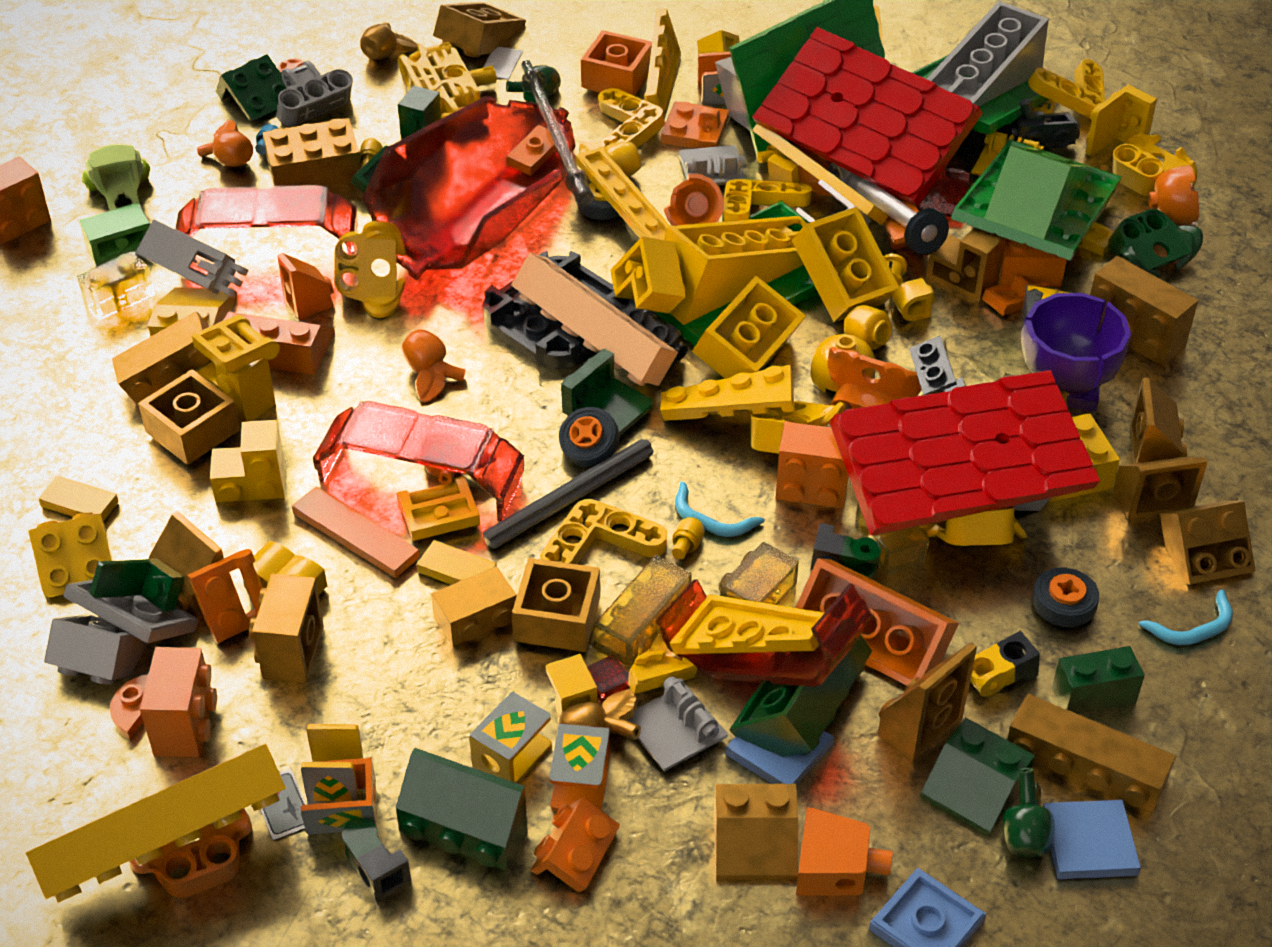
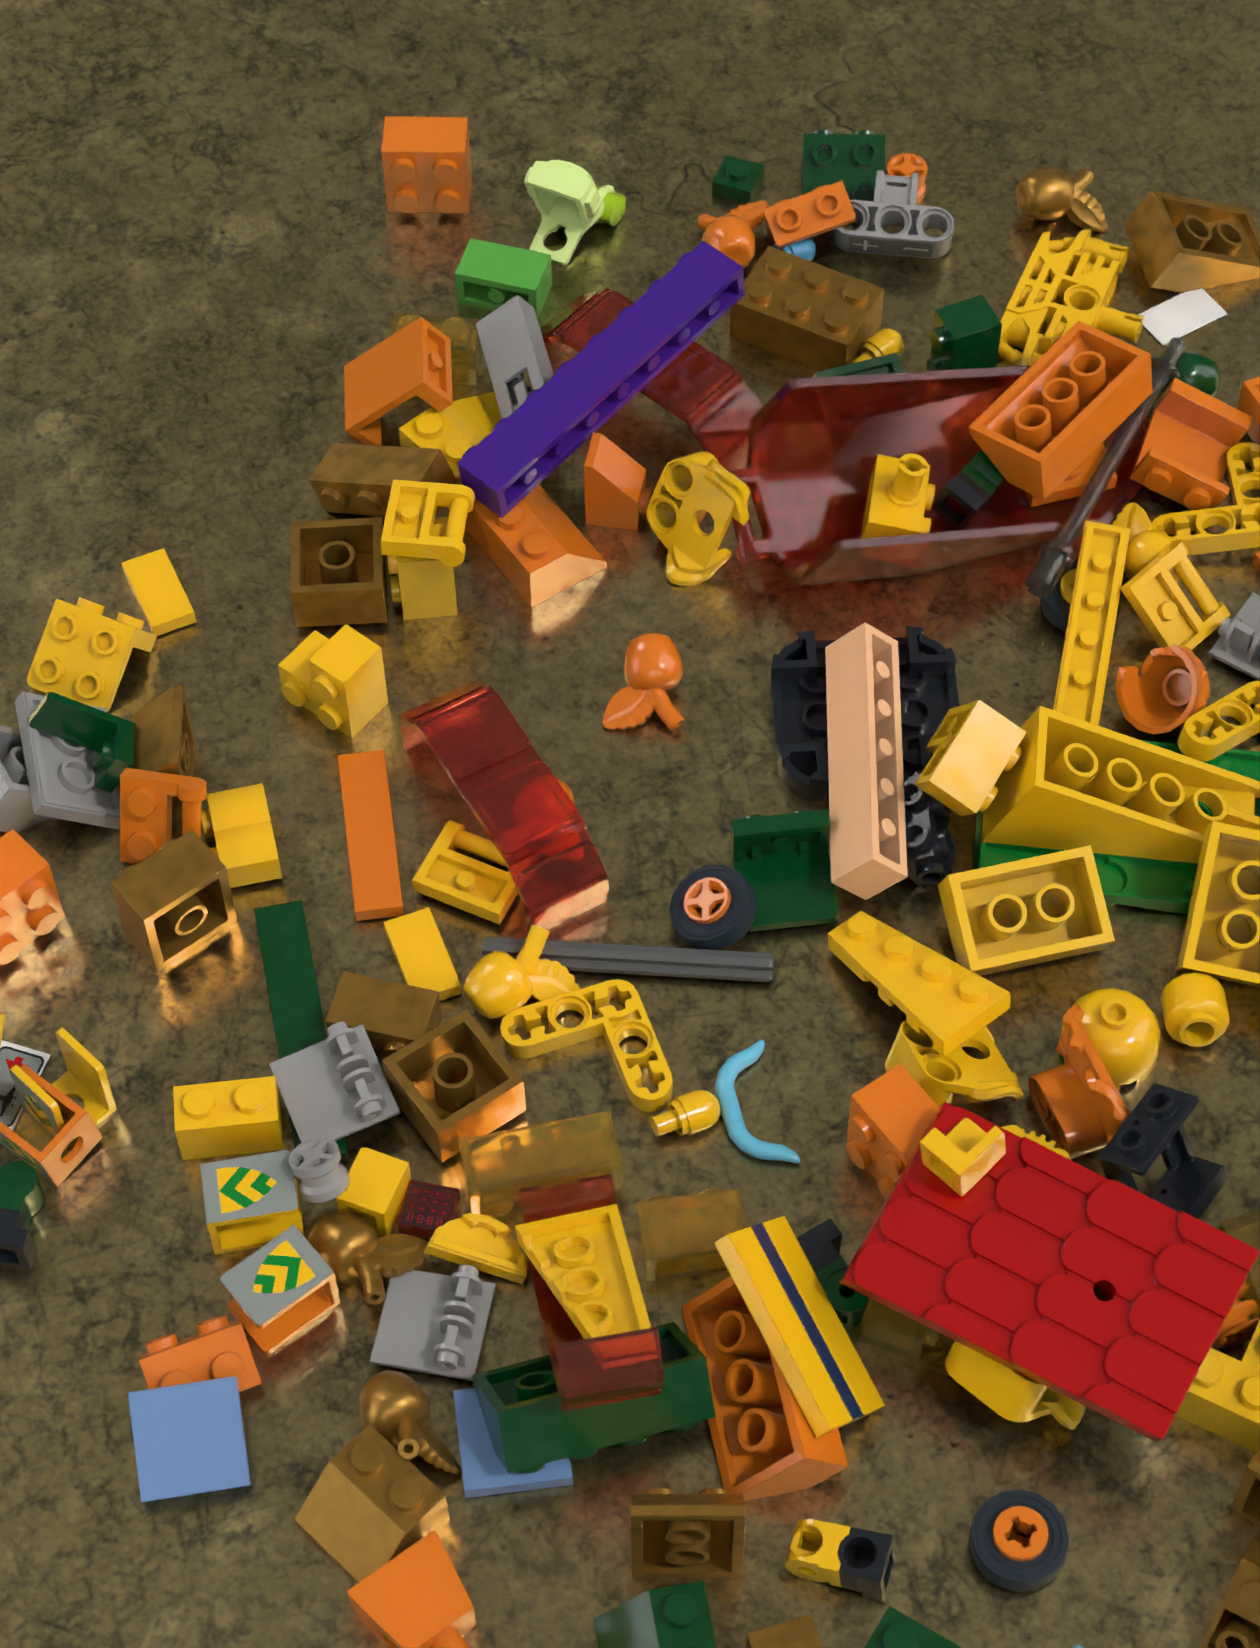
camera: 45 degrees right, 10 degrees up
dark green slope [395,747,528,870] -> none
none -> medium blue tile [128,1376,251,1502]
none -> yellow brick [173,1076,284,1160]
none -> dark green tile [254,900,349,1163]
none -> light grey hinge [269,1022,400,1143]
none -> light grey wheel [288,1138,350,1203]
none -> orange panel [344,317,453,446]
none -> pearl gold piece [360,1370,461,1474]
none -> dark purple brick [458,240,745,518]
none -> yellow piece [463,925,580,1020]
none -> dark green plate [712,155,765,203]
none -> yellow tile [714,1216,885,1438]
none -> orange bracket [763,181,855,249]
none -> yellow brick [859,453,935,561]
none -> yellow panel [920,1118,1006,1197]
none -> black leg [931,449,1005,533]
none -> orange slope [969,321,1153,500]
none -> yellow plate [1120,539,1231,650]
none -> orange panel [1130,378,1253,510]

